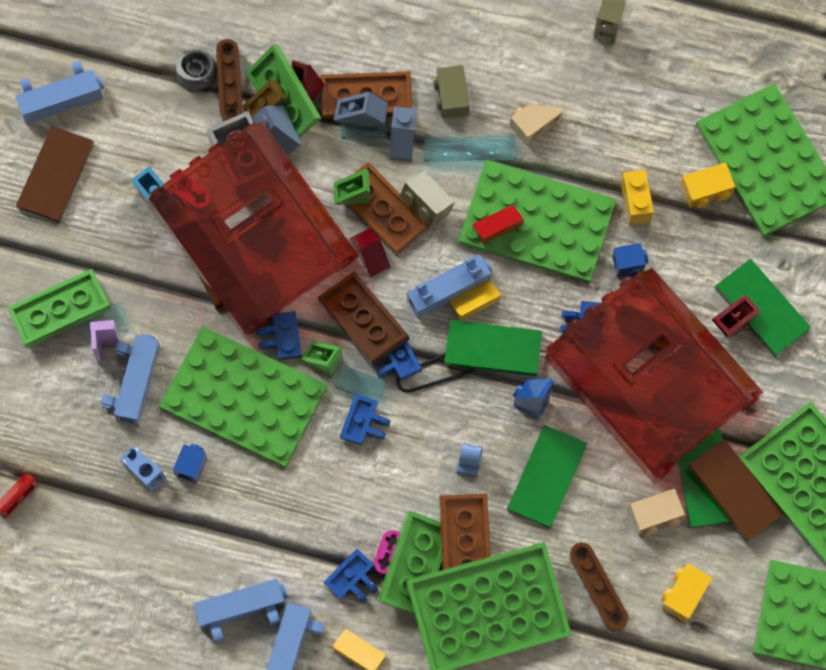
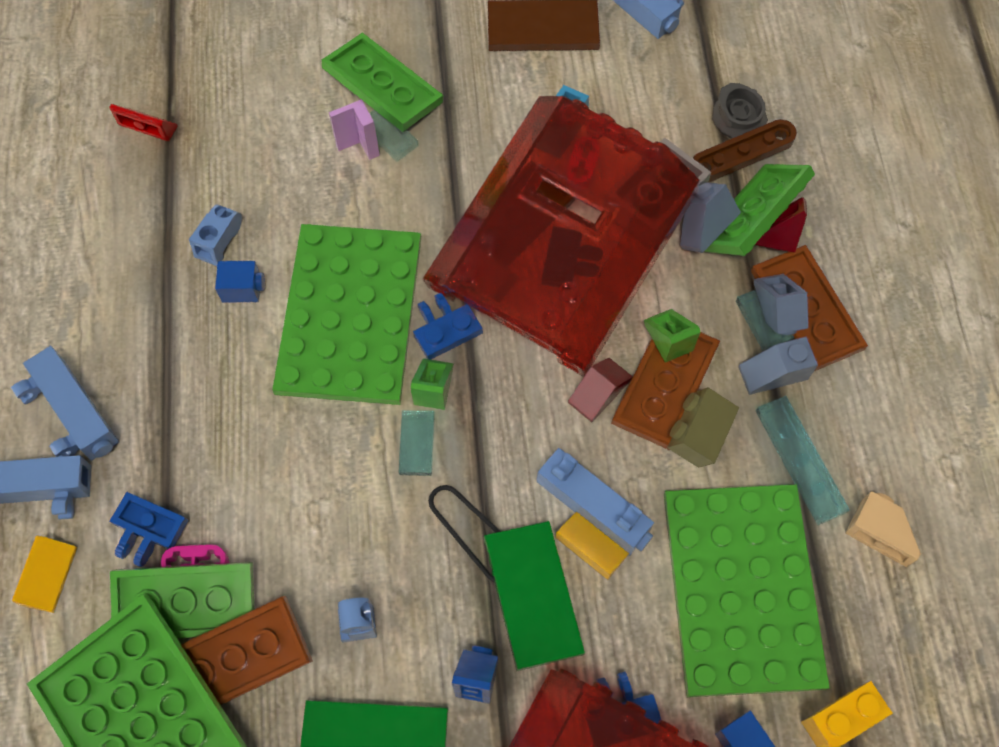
camera: 70 degrees right, 5 degrees down
medium blue brick [101,334,160,426] -> none
pearl gold plate [243,80,286,118] -> none
reddish brown tile [317,271,410,366] -> none
blue hinge [340,393,391,446] -> none
blue hinge [373,342,422,381] -> none
olive brick [432,65,470,118] -> none
red slope [472,205,524,245] -> none

